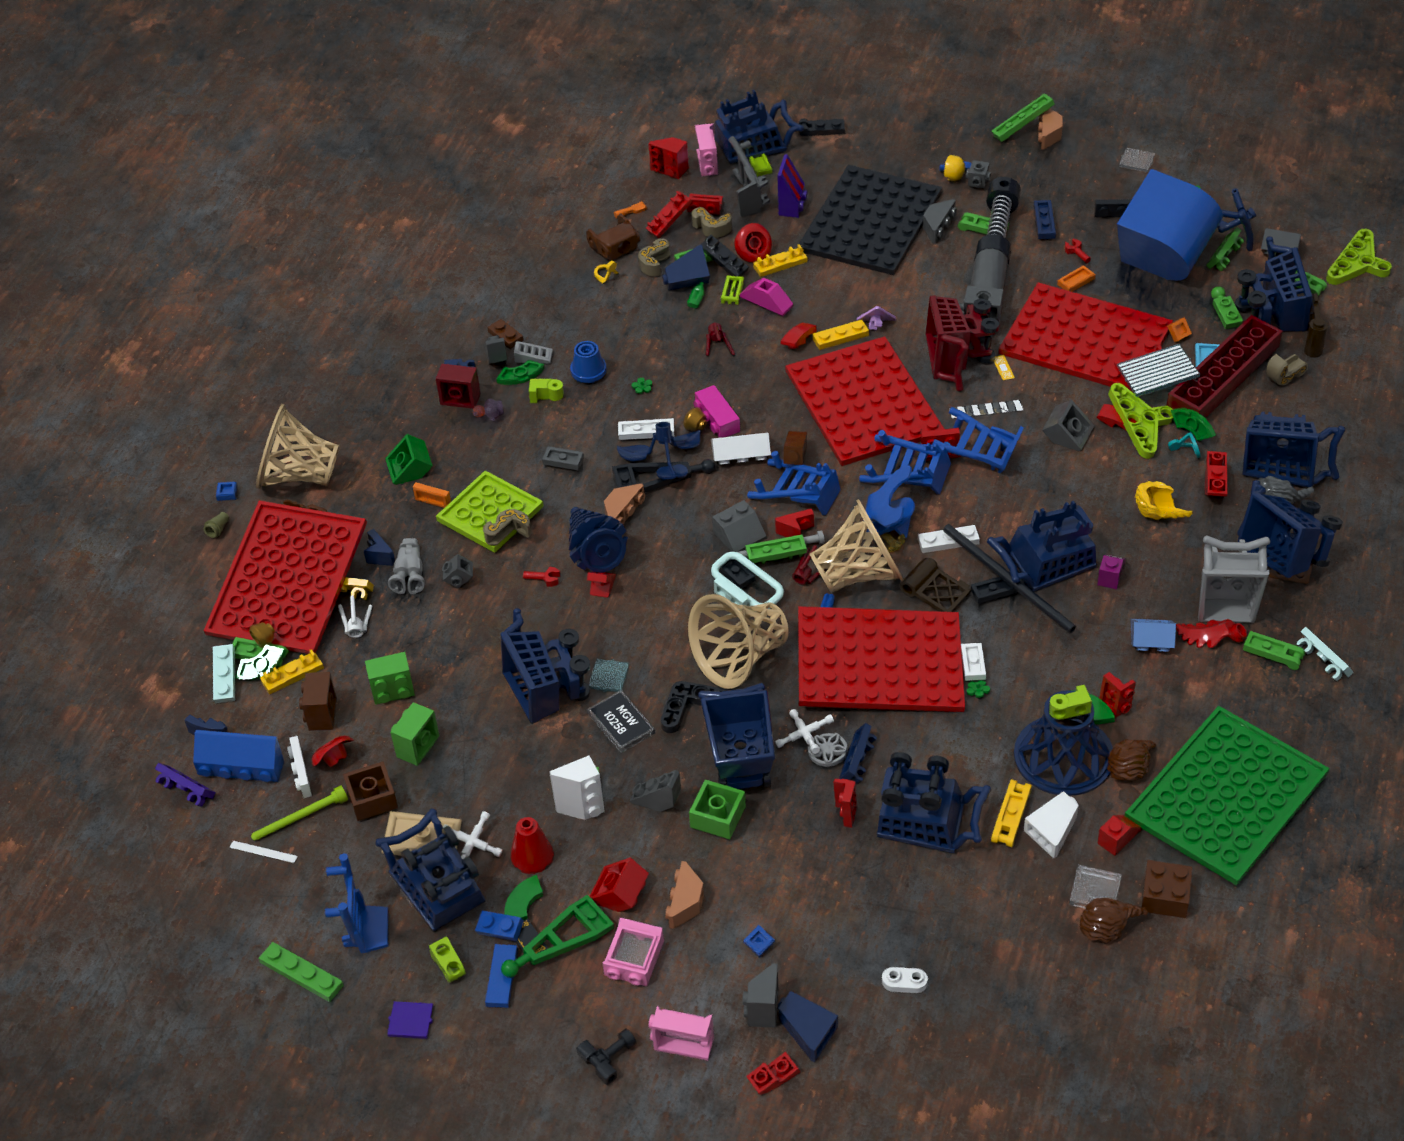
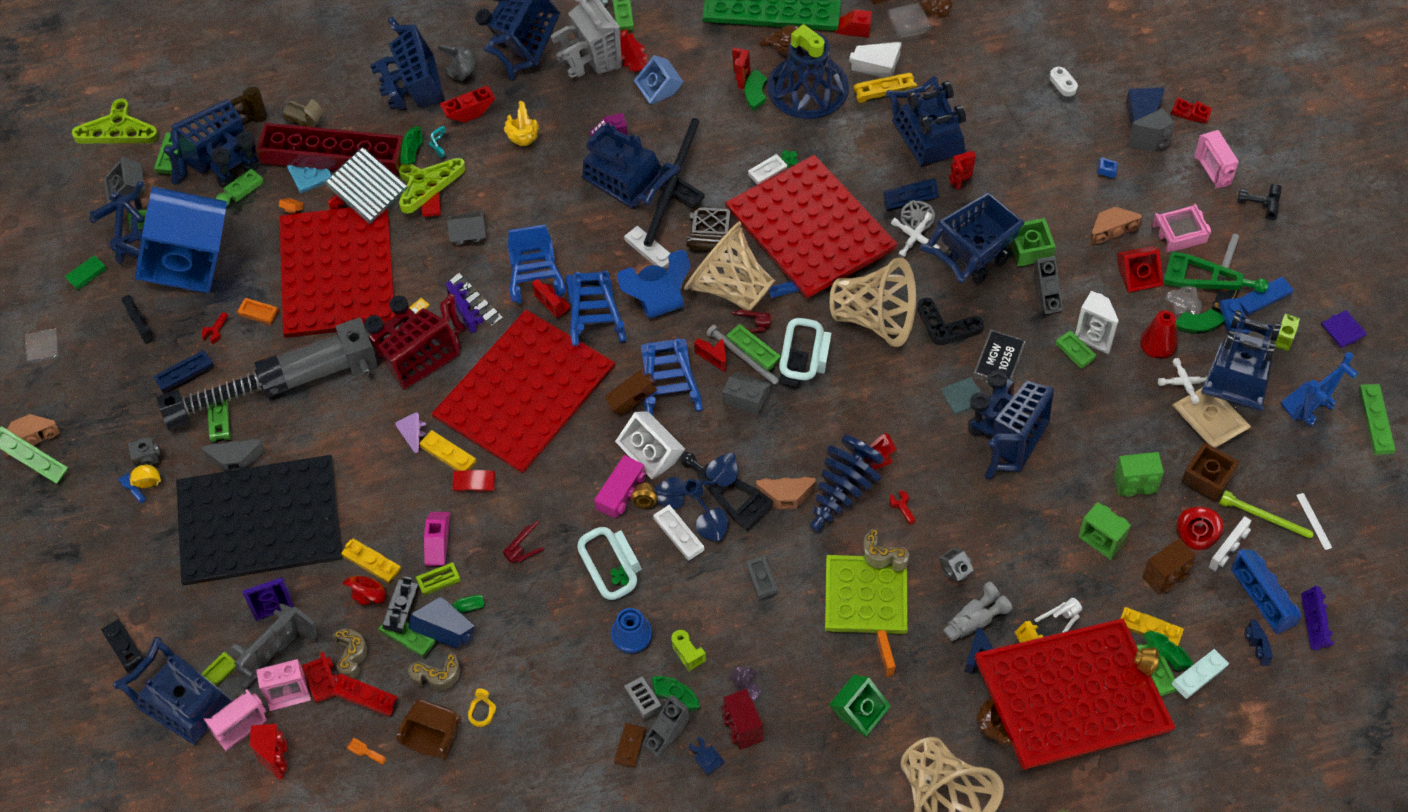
camera: 125 degrees left, 10 degrees up
none -> bright pink window [256,659,311,711]
none -> dark purple plate [445,281,484,333]
none -> light aqua bar [577,527,642,600]
none -> clear plate [1165,287,1202,314]
none -> light grey bar [1218,234,1239,280]

